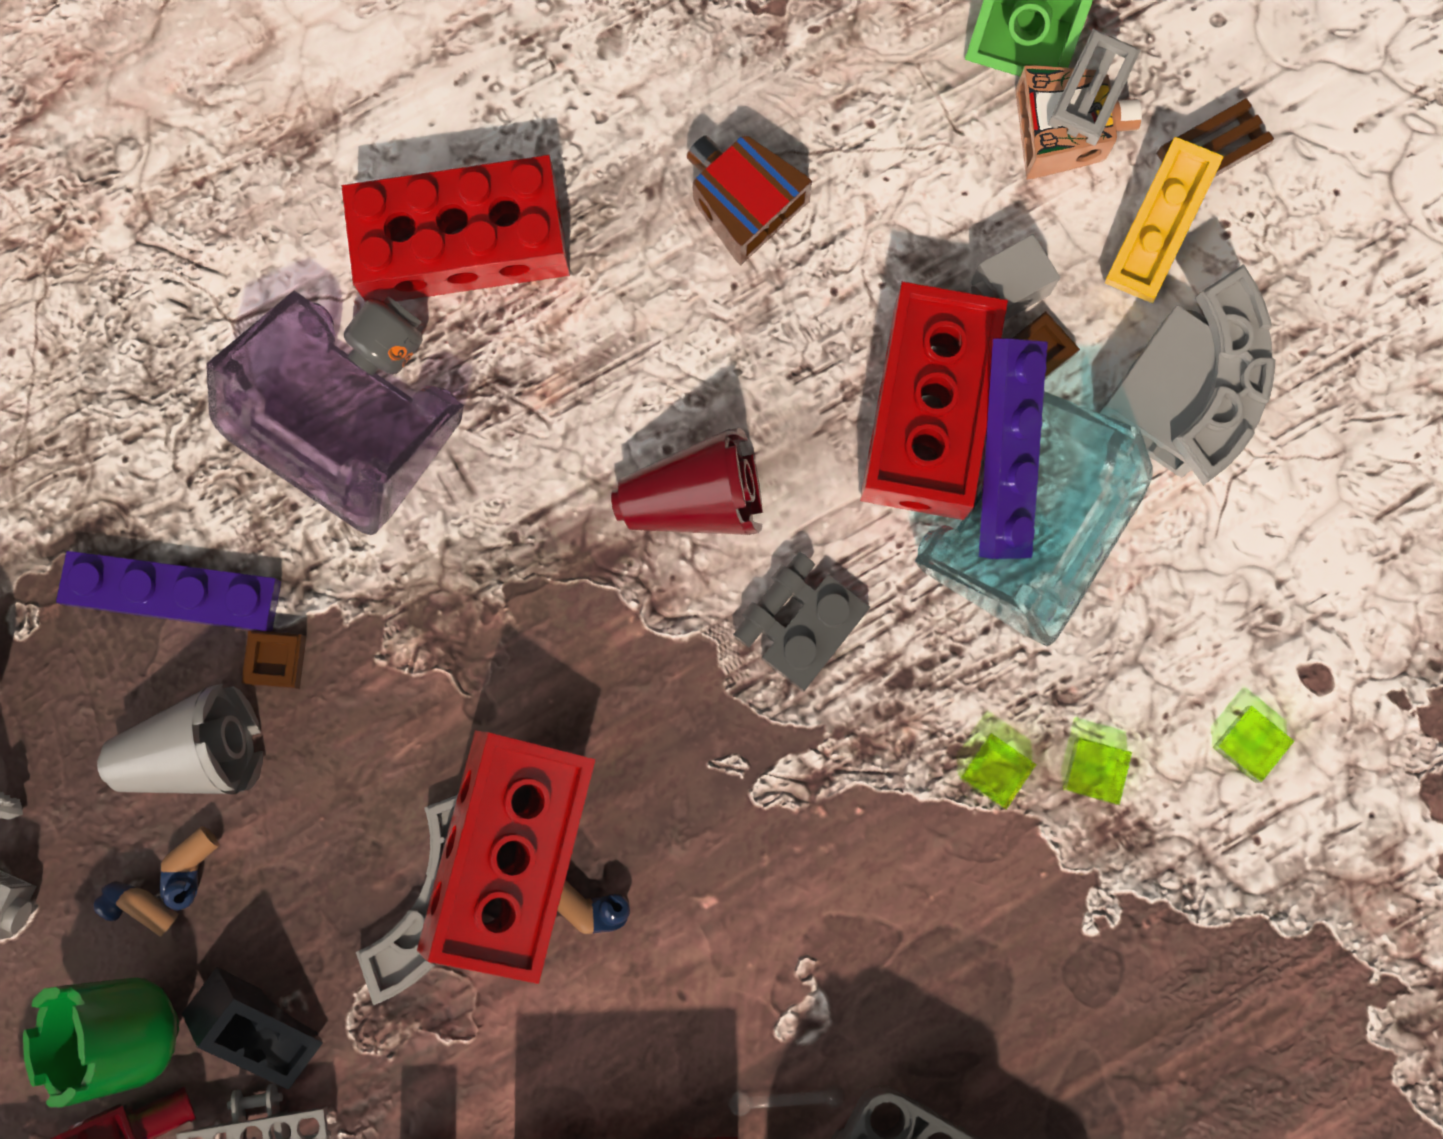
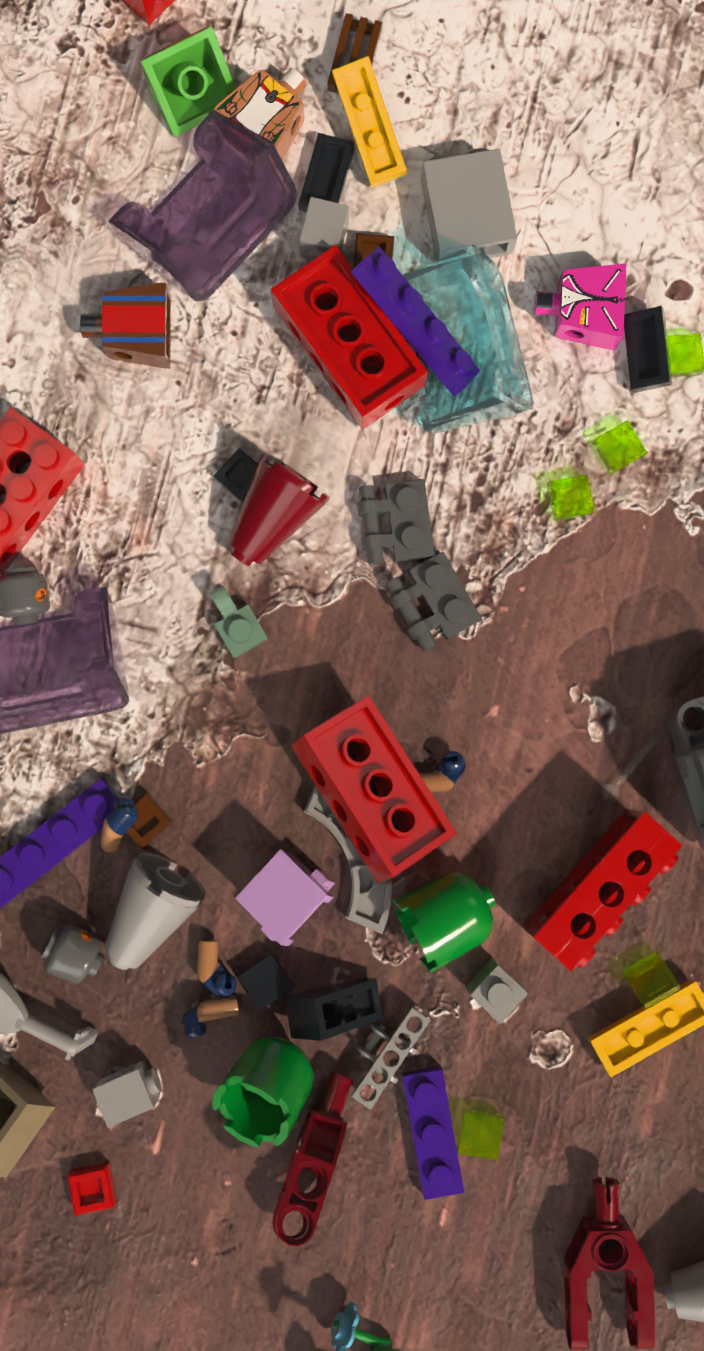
camera: 50 degrees left, 5 degrees up
light grey tile [1048,29,1141,146] -> none
light grey tile [1172,264,1276,486] -> none
none -> dark grey head [39,923,104,984]
none -> dark blue arm [100,797,138,853]
none -> clear purple windscreen [108,110,297,302]
none -> sand green plate [209,586,268,659]
none -> black tile [213,448,258,504]
none -> lavender plate [235,849,335,946]
none -> black tile [238,952,294,1011]
none -> black tile [298,133,355,212]
none -> dark grey plate [385,552,482,652]
none -> green cylinder [392,872,496,973]
none -> dark pink torso [534,264,627,350]
none -> black tile [624,306,672,393]

